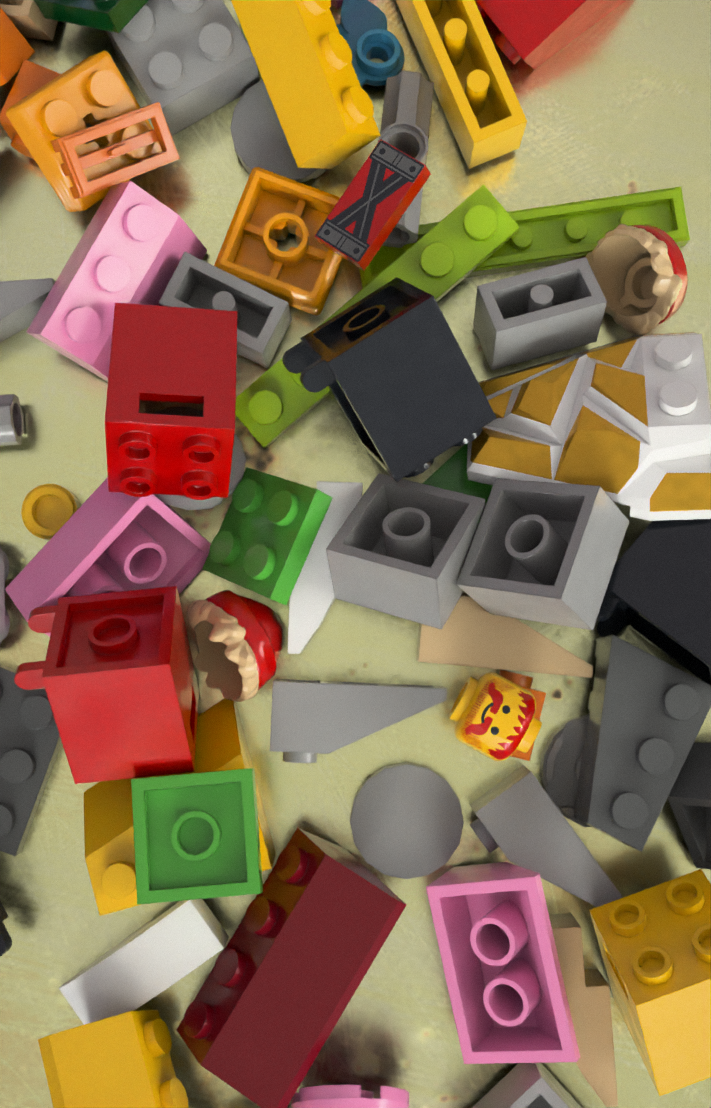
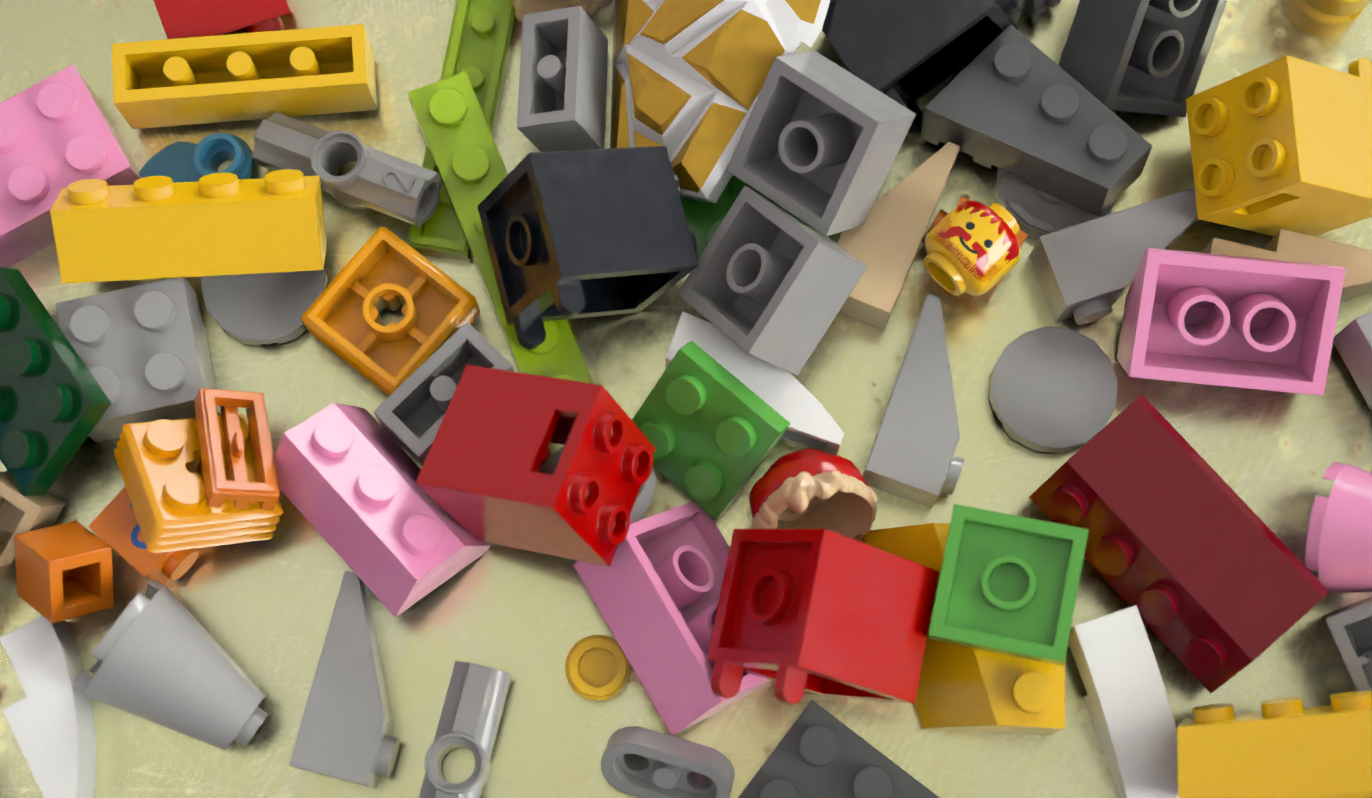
camera: 75 degrees left, 10 degrees down
tile [315,139,431,271] -> none

